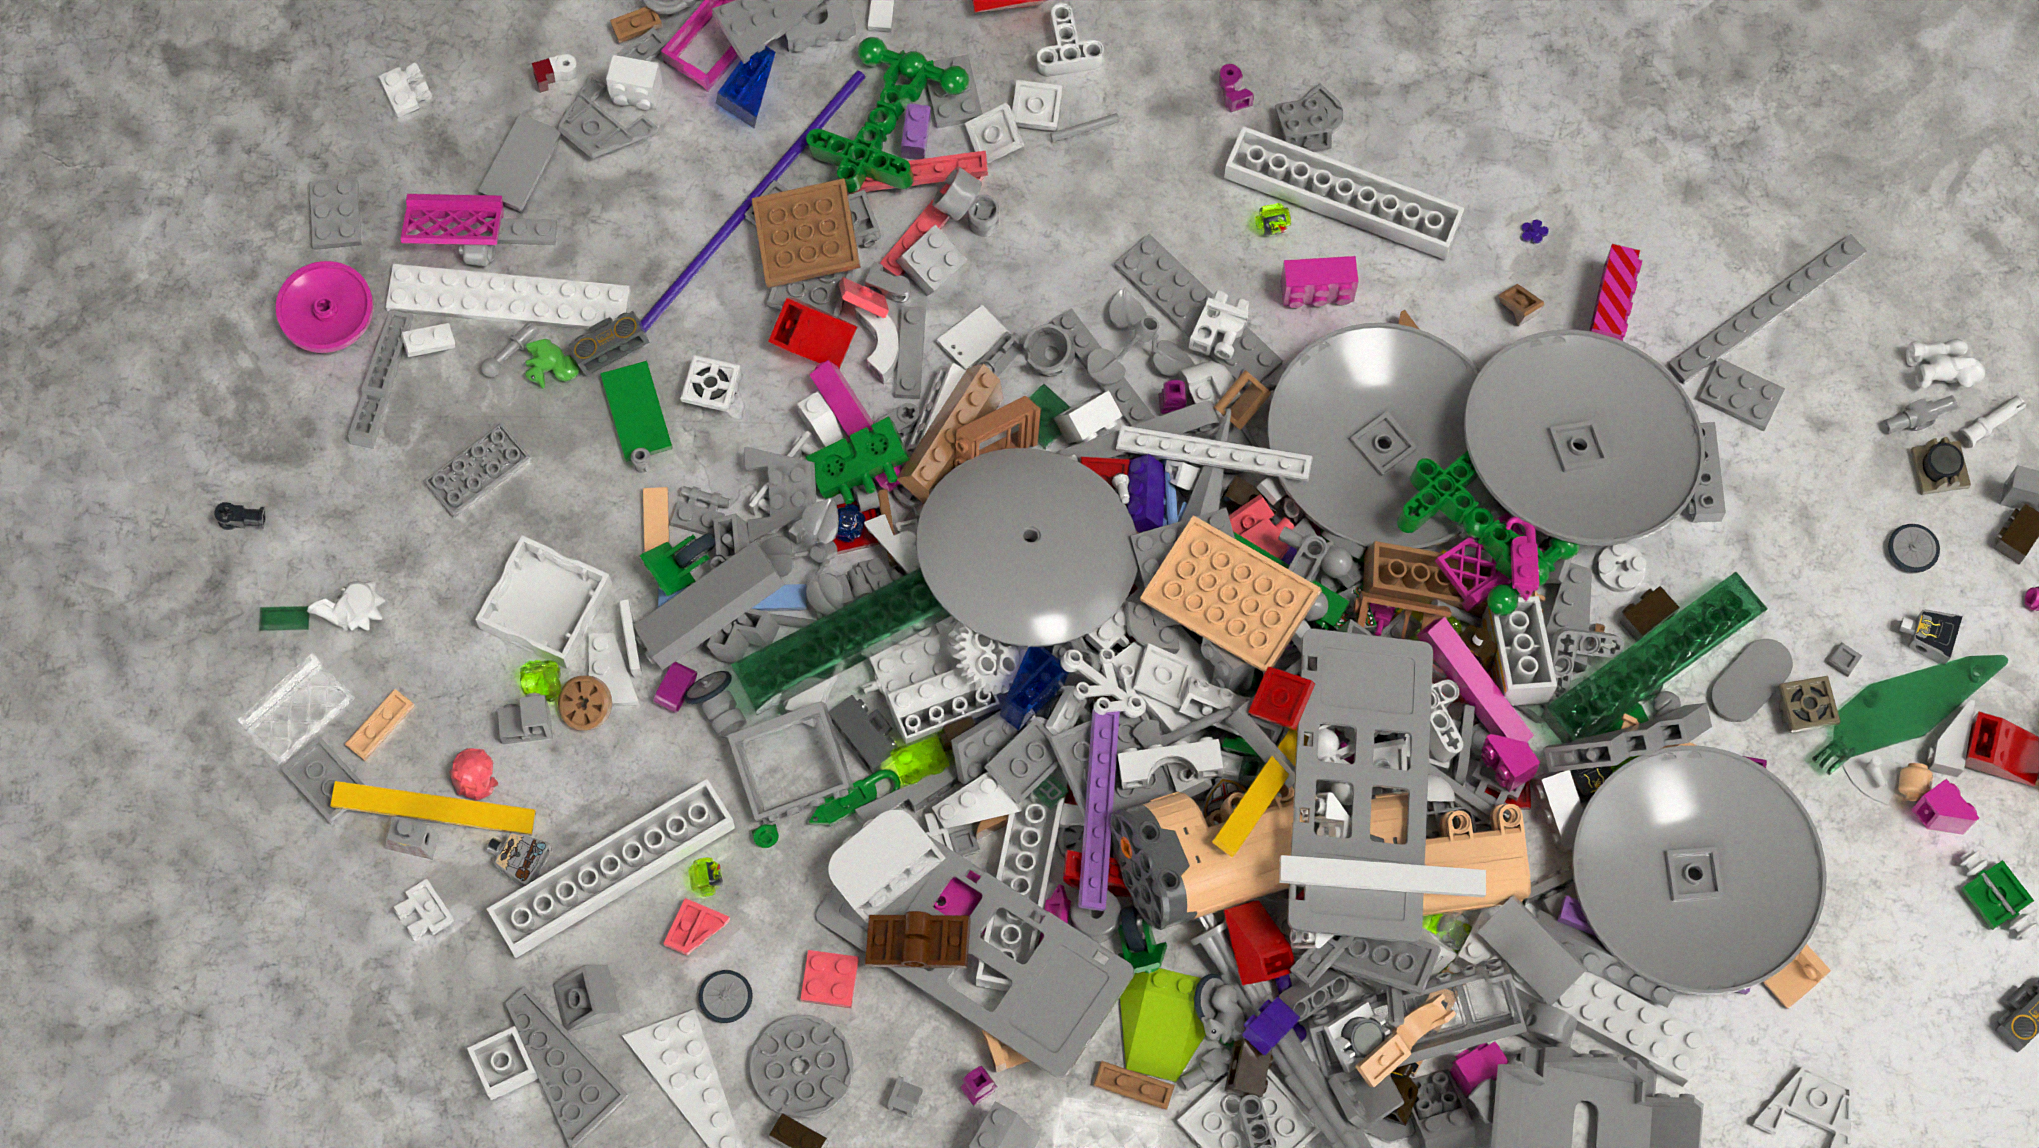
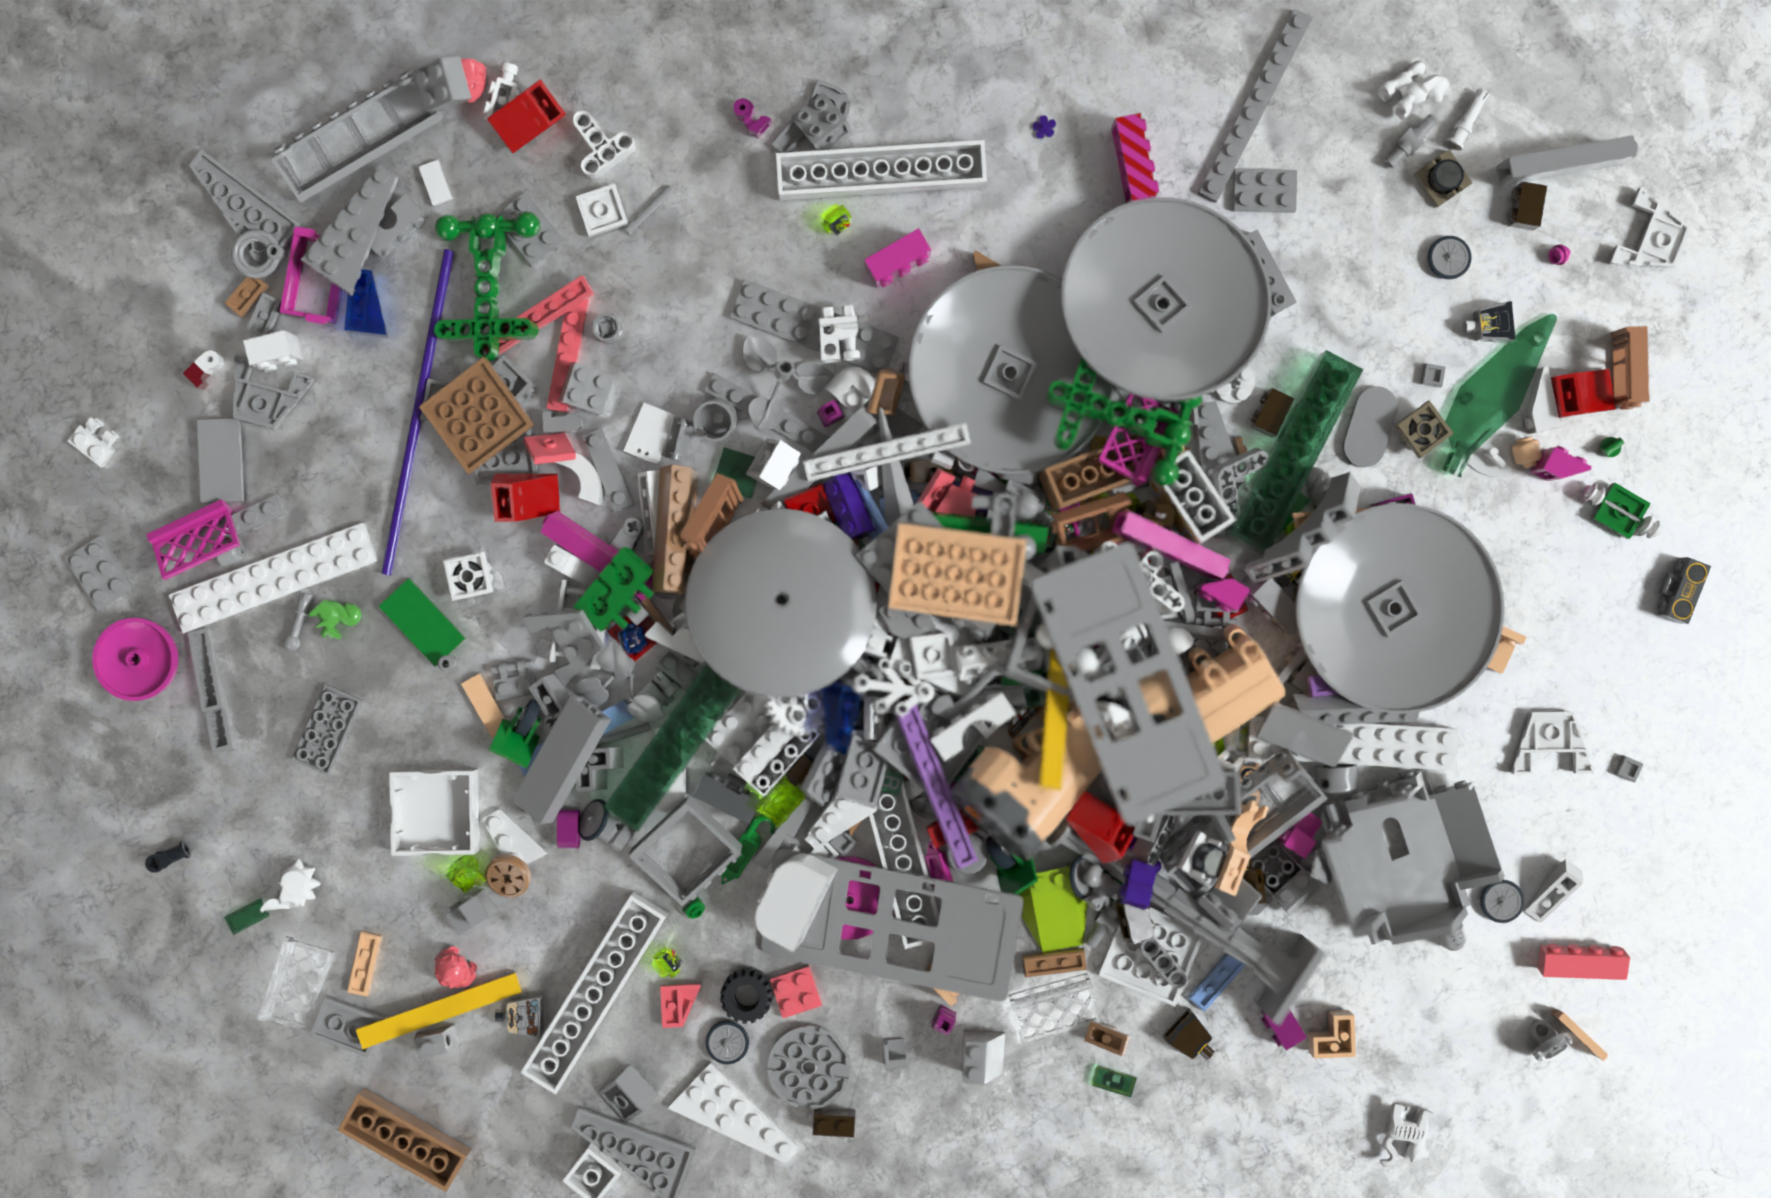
camera: 20 degrees left, 20 degrees up
white plate [394,879,455,941] -> none
white plate [401,323,455,357] -> none
dark grey piece [569,311,650,376] -> none
white tile [619,599,643,678] -> none
reddish brown plate [865,911,971,968] -> none
medium lavender brick [901,104,931,160] -> none
light grey piece [932,166,982,221] -> none
white plate [965,103,1024,164] -> none
white piece [1112,473,1130,504] -> none
red tile [1248,666,1315,730] -> none
white tile [1279,855,1486,897] -> none
medium nougat slope [1498,284,1544,326] -> none
dark pink plate [1506,516,1539,602] -> none
none -> medium nougat brick [337,1088,472,1192]
none -> black tyre [720,967,773,1024]
none -> light grey tile [770,119,805,153]
none -> green plate [1600,437,1625,458]

